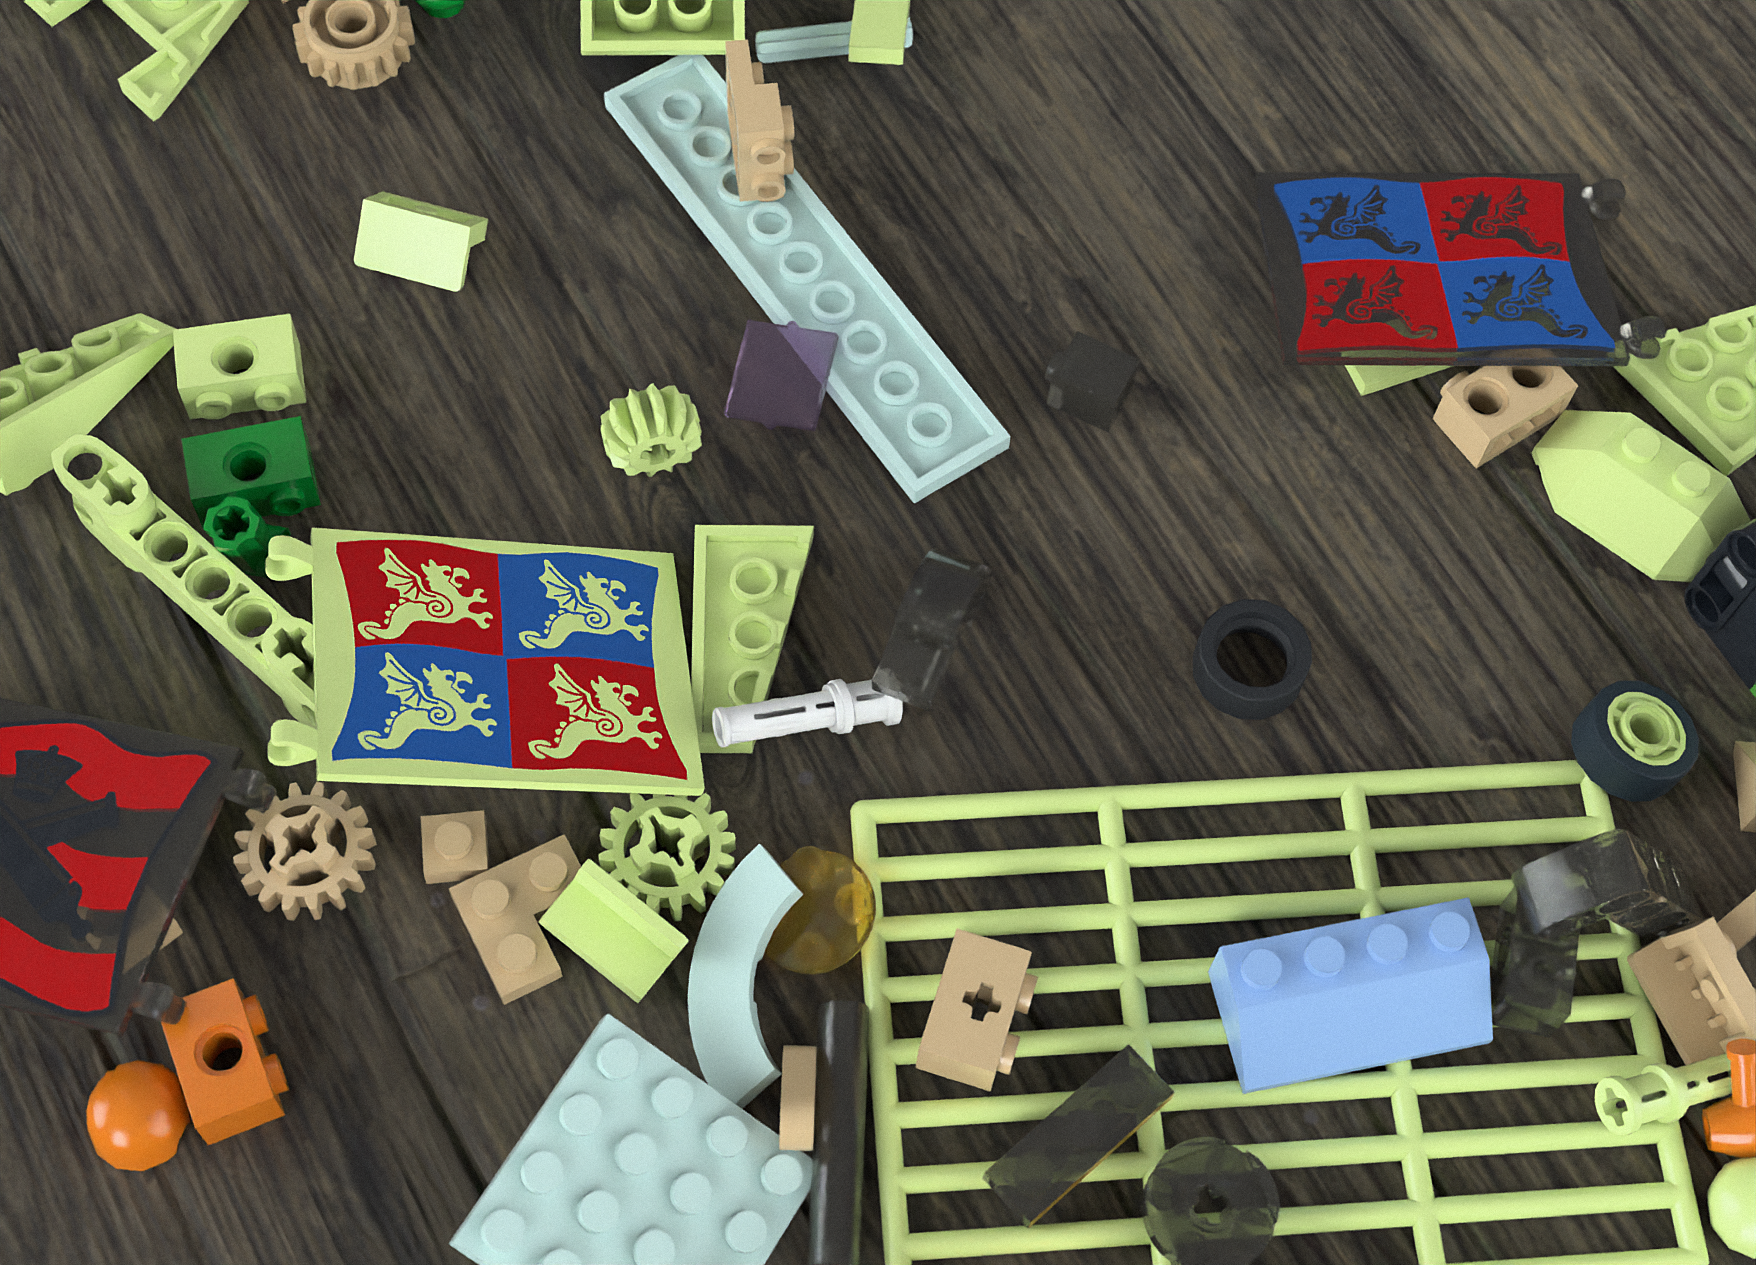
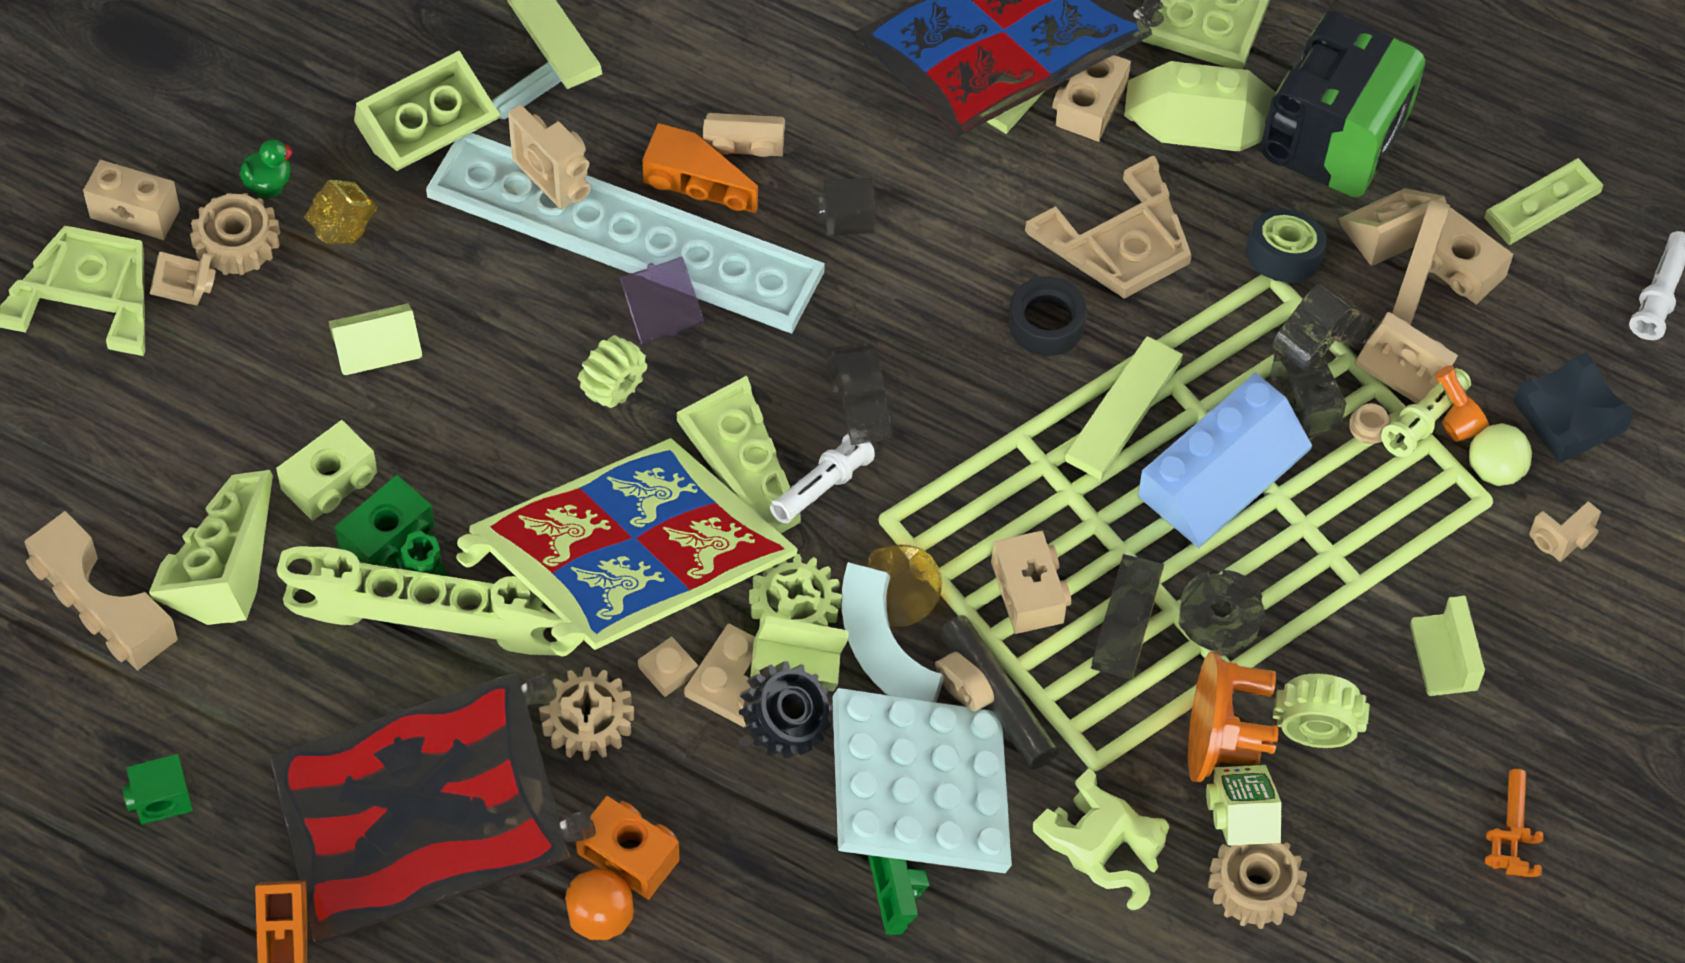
camera: 30 degrees left, 5 degrees down
none -> tan bracket [149,252,216,306]
none -> clear yellow brick [304,180,378,245]
none -> orange slope [642,123,758,213]
none -> tan bracket [703,113,785,157]
none -> black gear [739,661,833,759]
none -> tan wing [1025,155,1192,299]
none -> yellowish green tile [1065,336,1183,480]
none -> tan plate [1349,403,1391,444]

